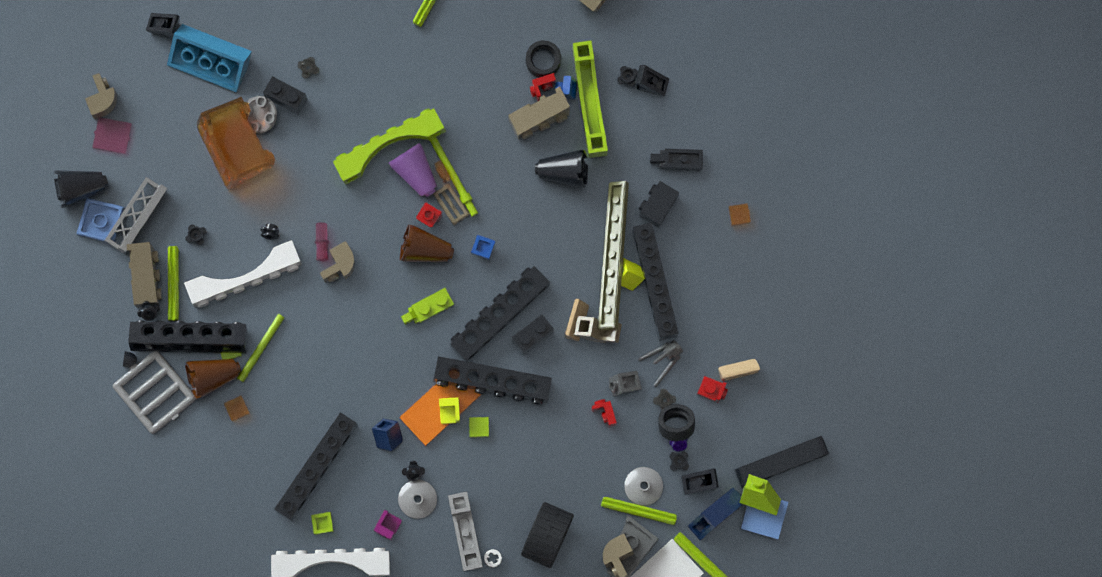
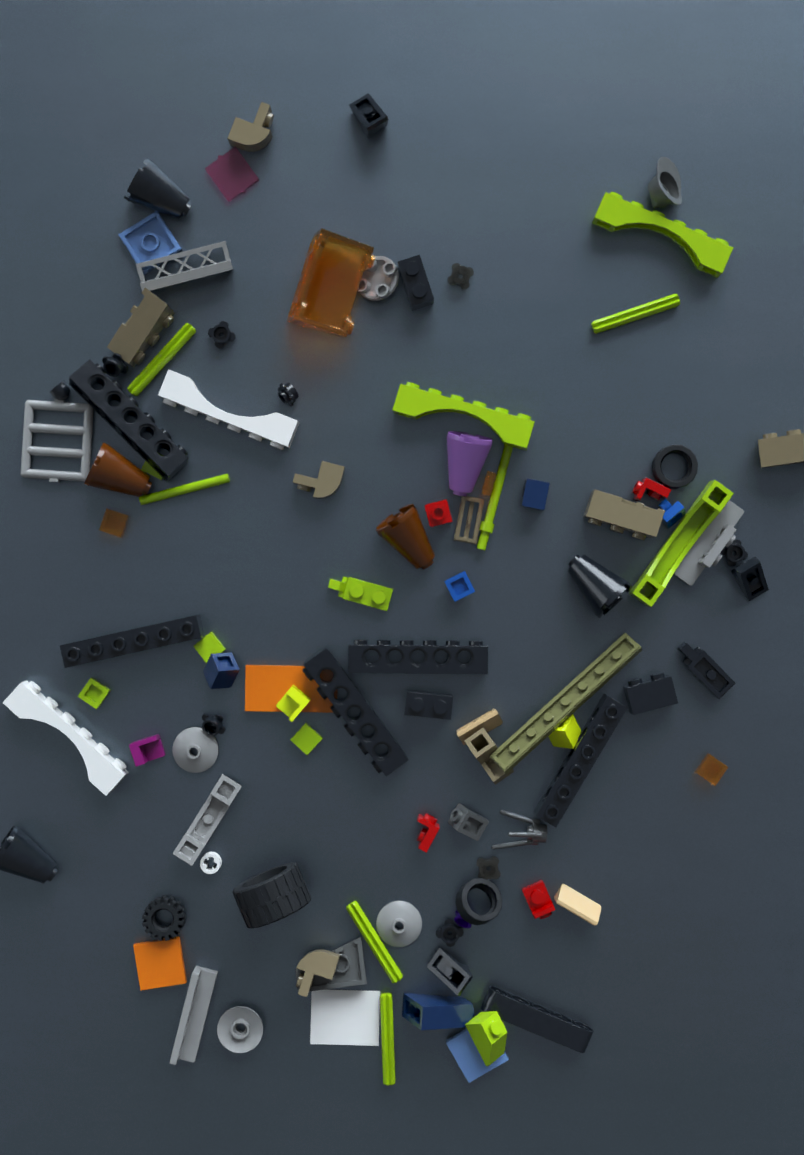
camera: 45 degrees right, 10 degrees up
dark azure slope [167,24,252,92] -> none
clear pink axle [314,222,329,261] -> none
none -> lime tile [193,632,226,663]
none -> dark blue panel [522,478,550,511]
none -> light grey bracket [674,500,744,586]

